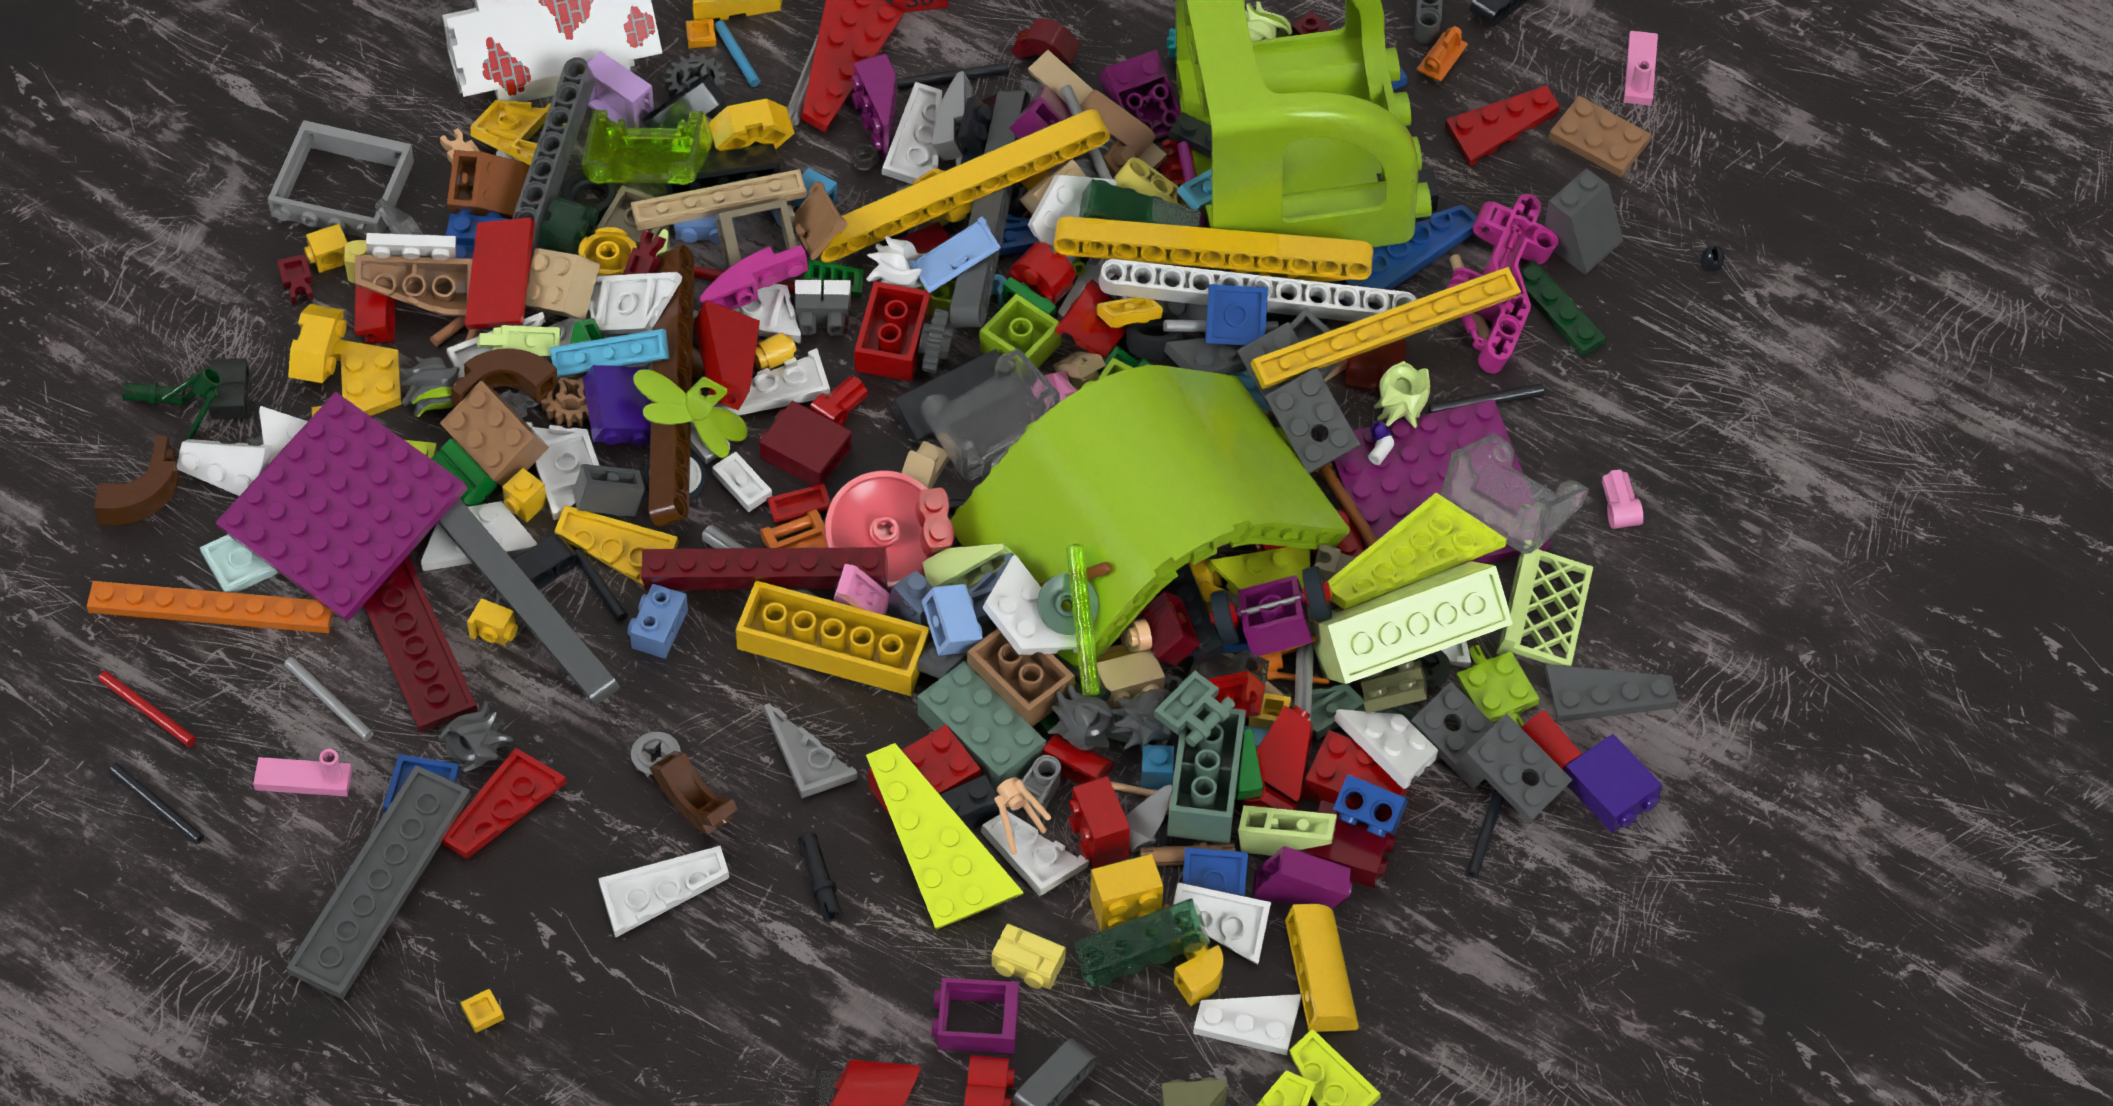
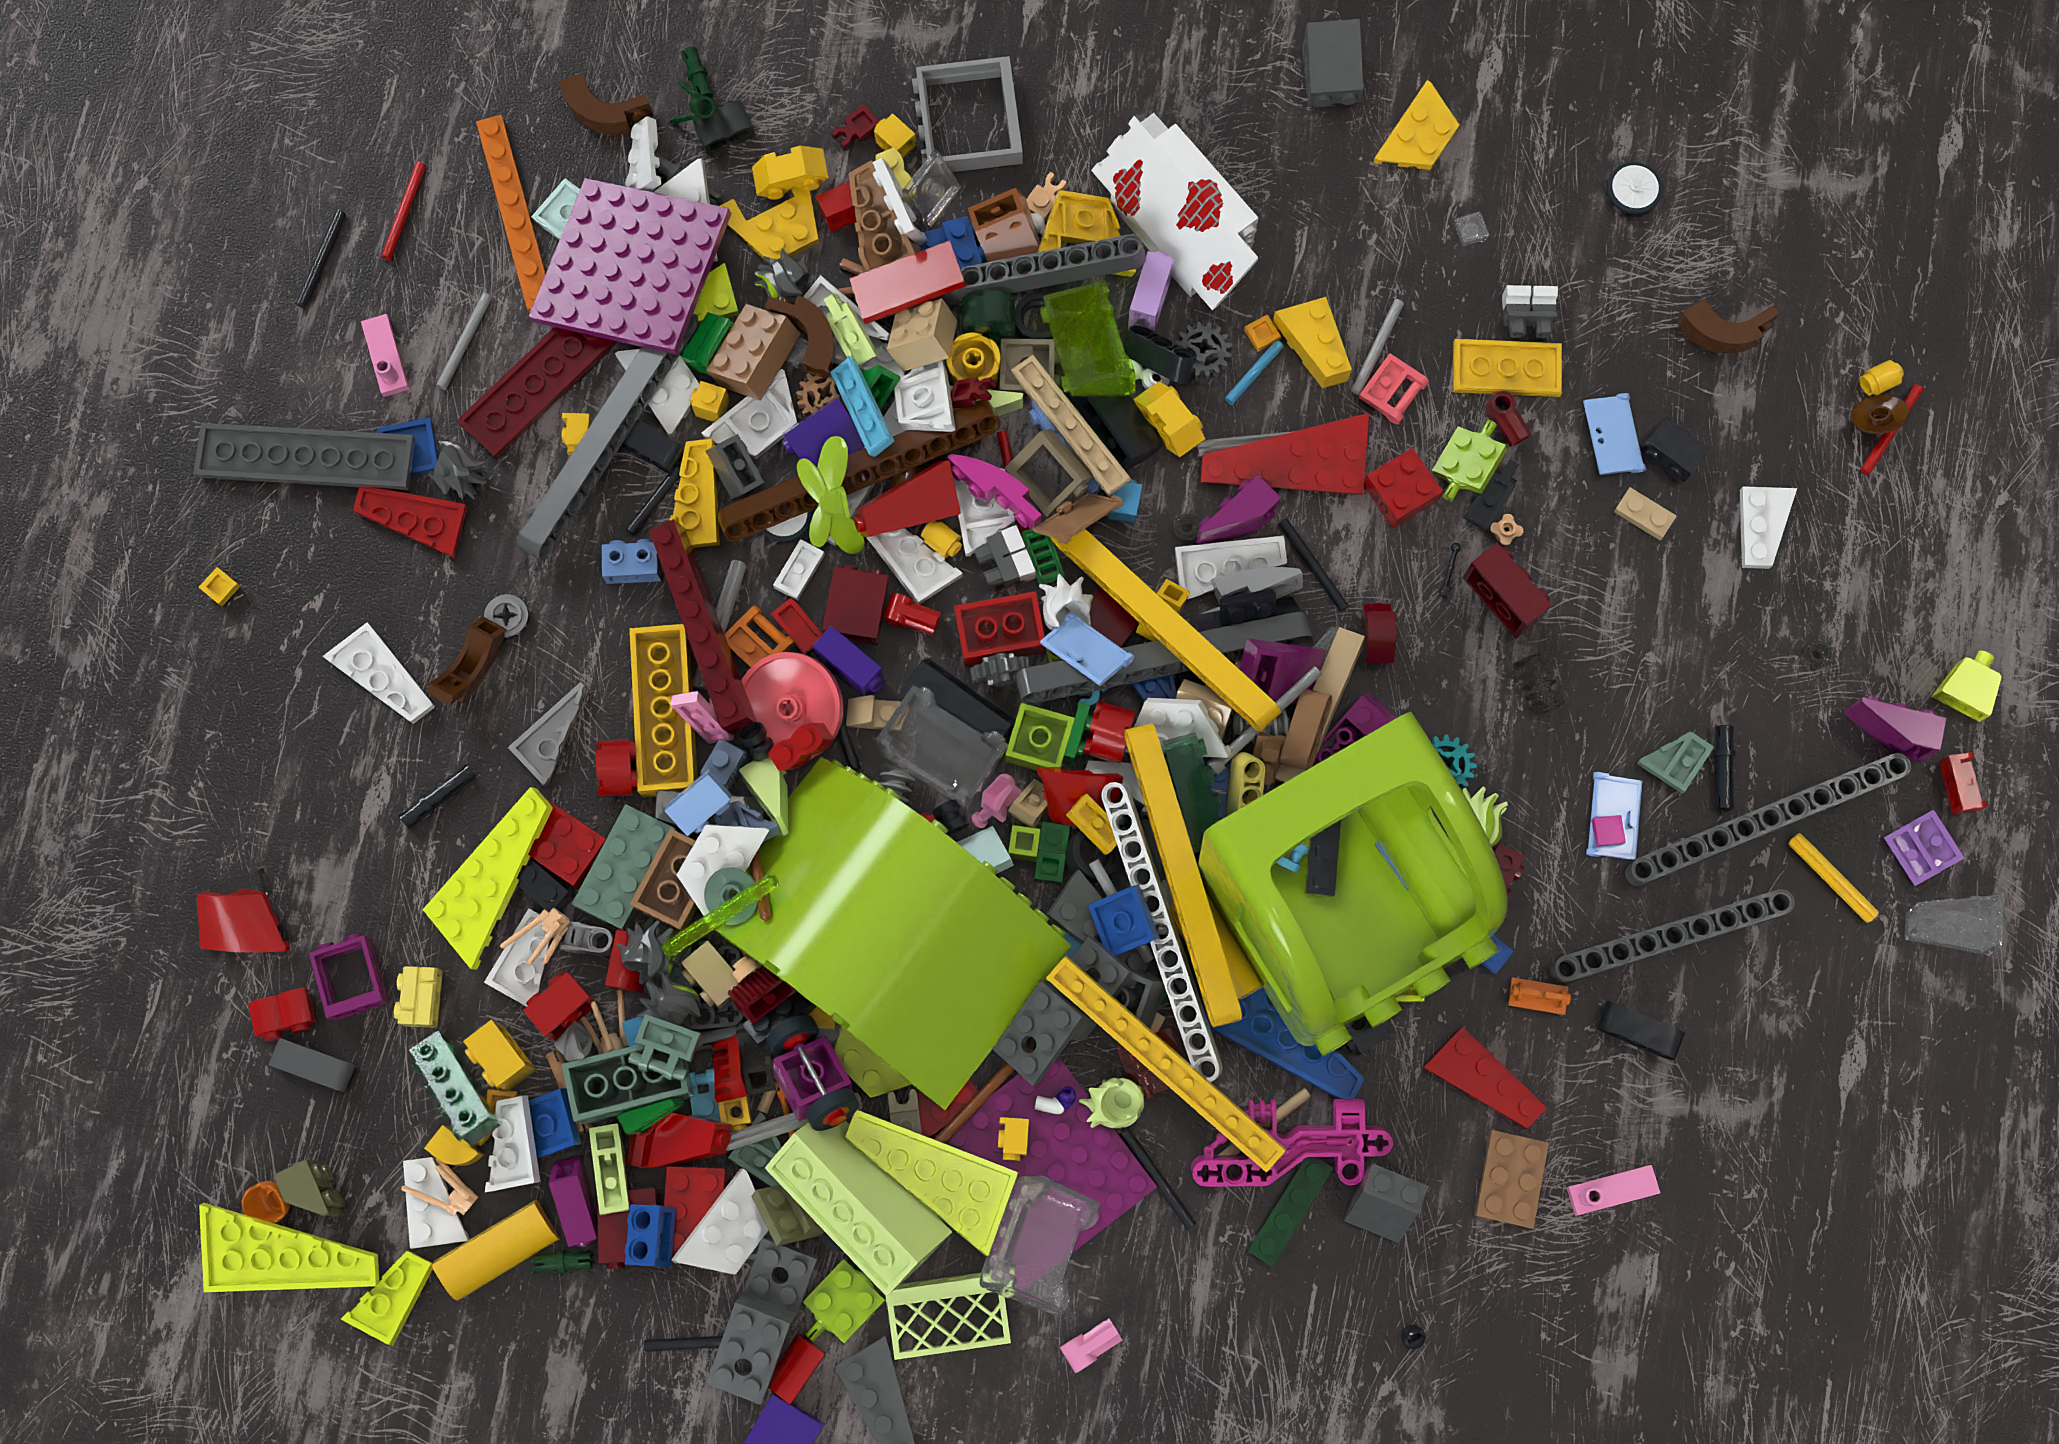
camera: 70 degrees right, 20 degrees up
none -> light nougat plant [401,1158,478,1216]
none -> dark green pin [531,1250,593,1274]
none -> red brick [595,739,638,797]
none -> black wheel [738,722,775,761]
none -> dark purple brick [813,626,885,697]
none -> yellow brick [998,1117,1029,1161]

